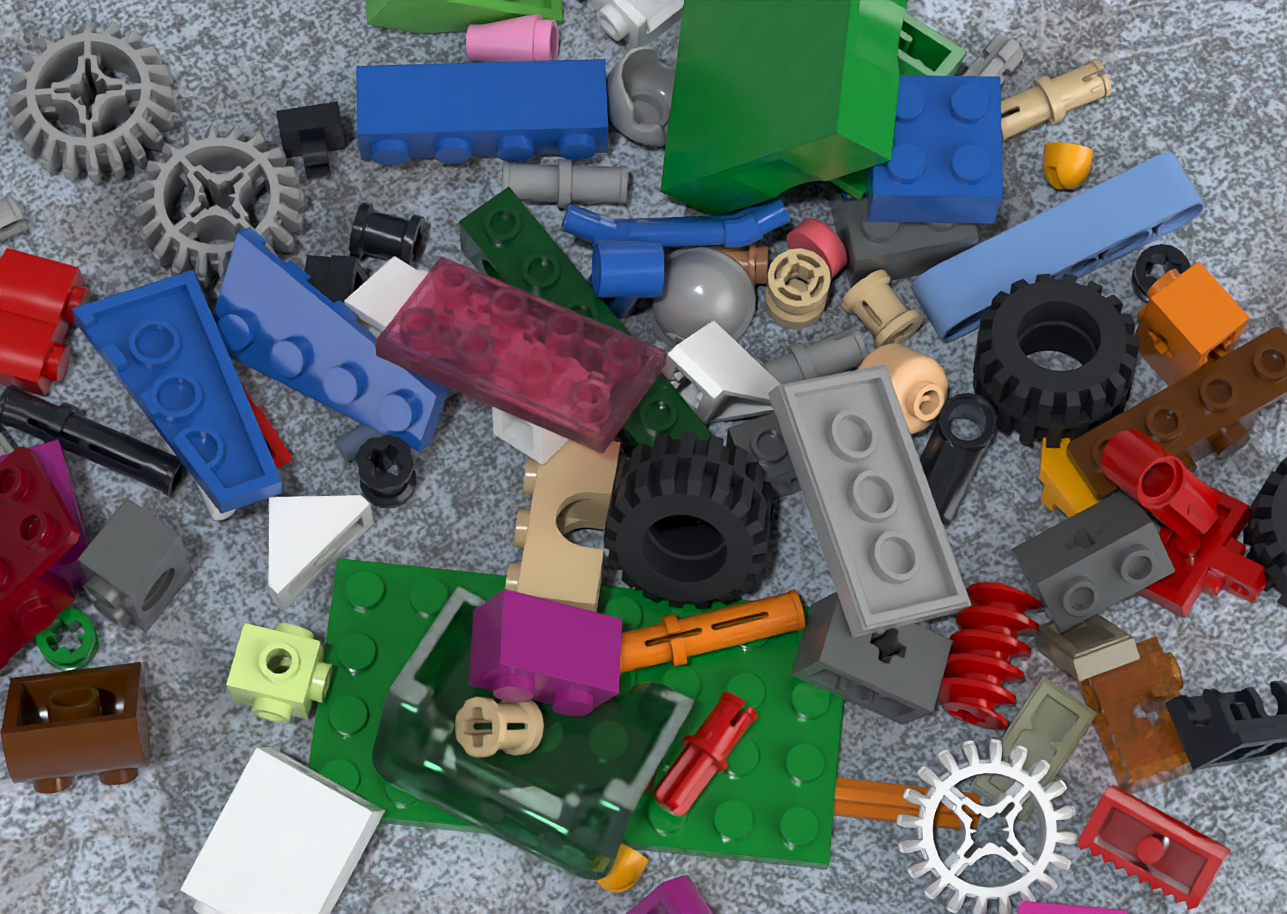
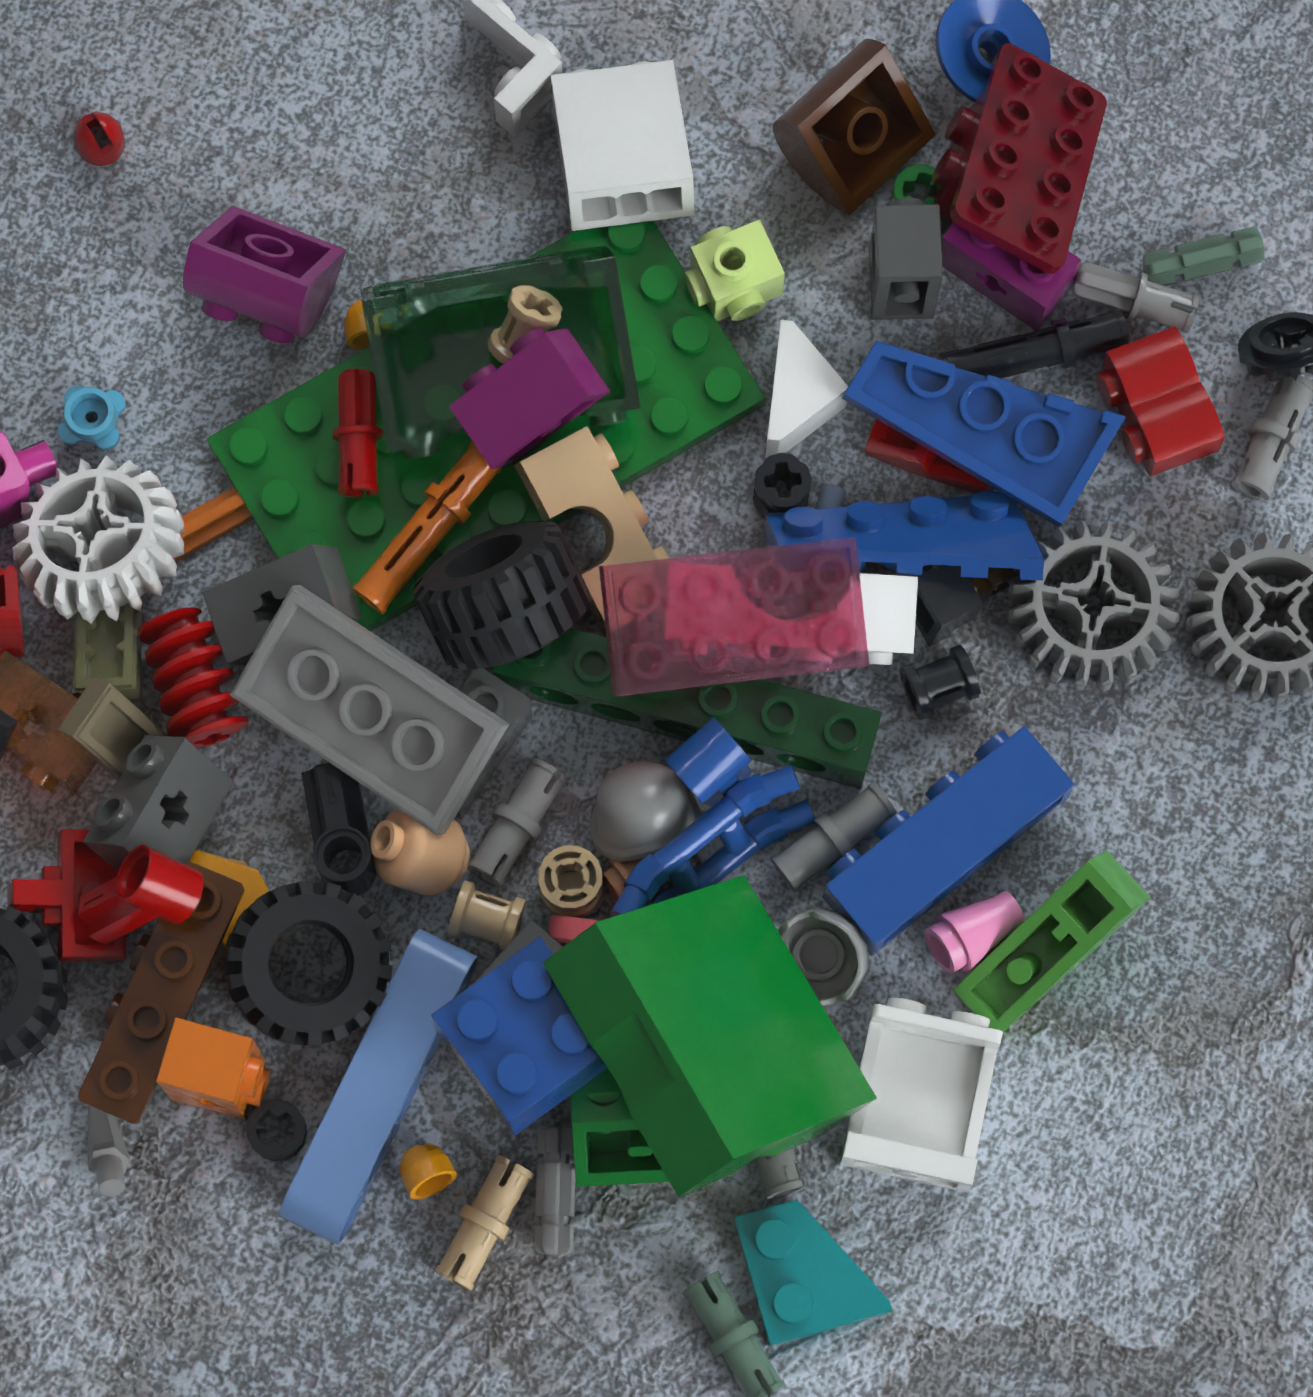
camera: 145 degrees right, 5 degrees up
black tile [276,101,346,179] -> none
white slope [661,320,781,426] -> none

